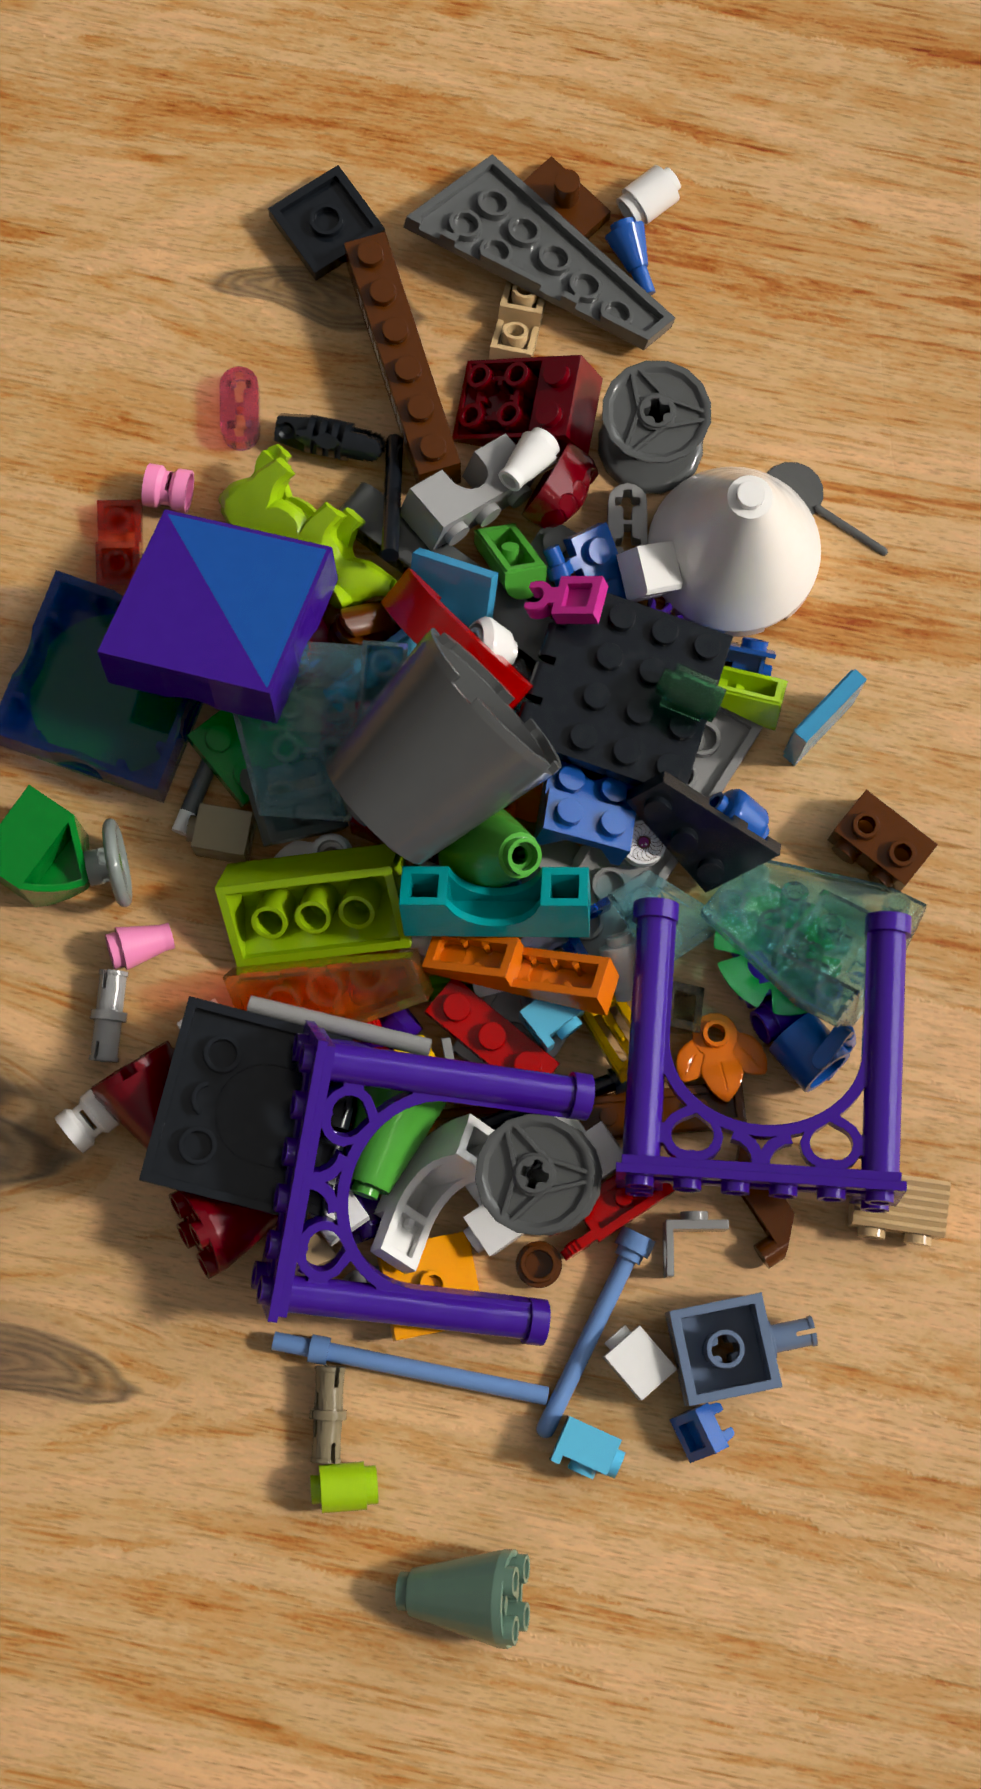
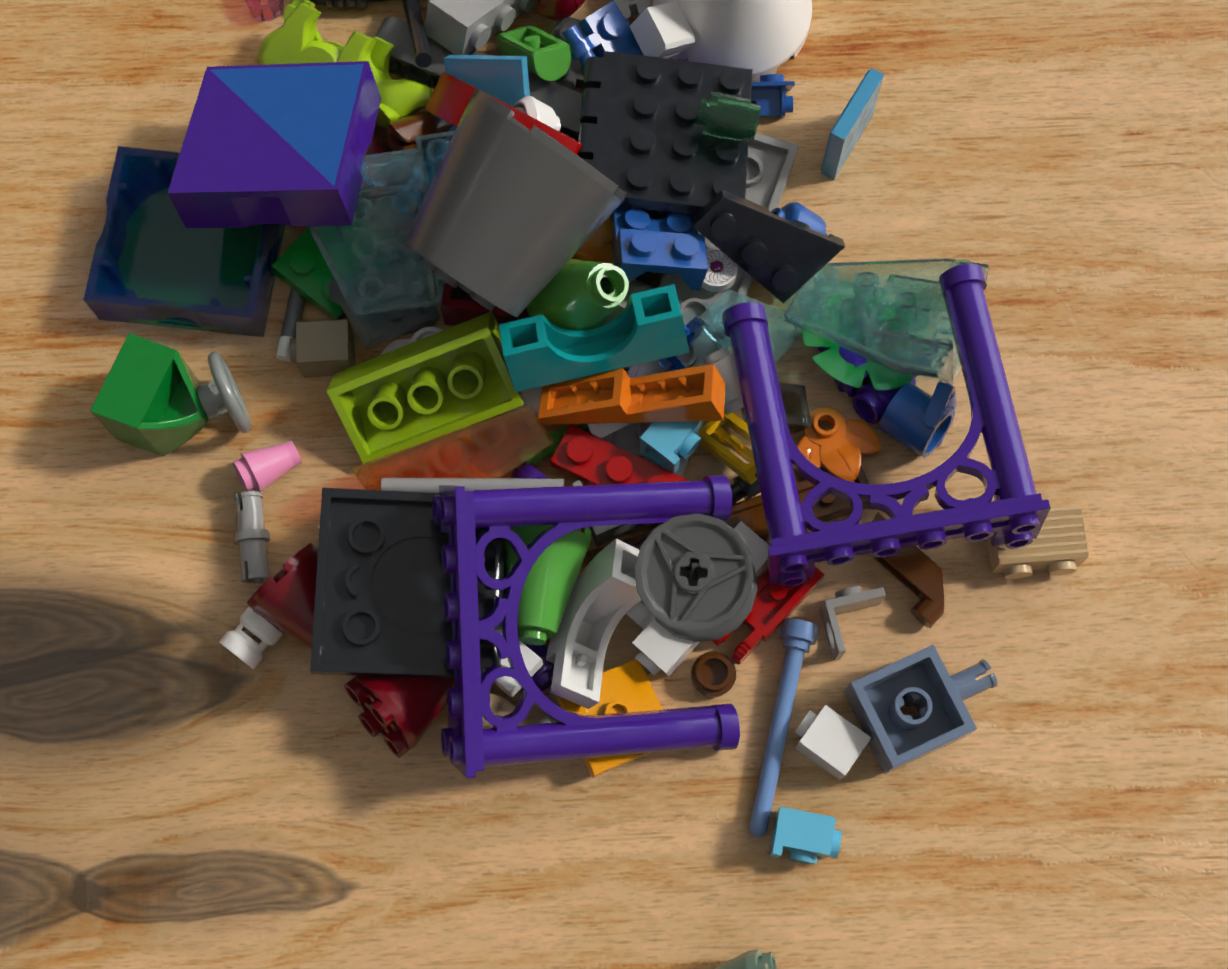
camera: 10 degrees left, 5 degrees down
clear red slope [95,499,143,587] -> none
bright pink wheel [141,463,194,513] -> none
medium blue bar [271,1331,549,1406] -> none
dark tan pin [309,1365,347,1464] -> none
lime brick [310,1461,379,1514] -> none
dark pink plate [524,576,609,624] -> none
blue tile [670,1403,734,1463] -> none
lime slope [713,665,788,730] -> none
reddish brown brick [827,789,938,895] -> none

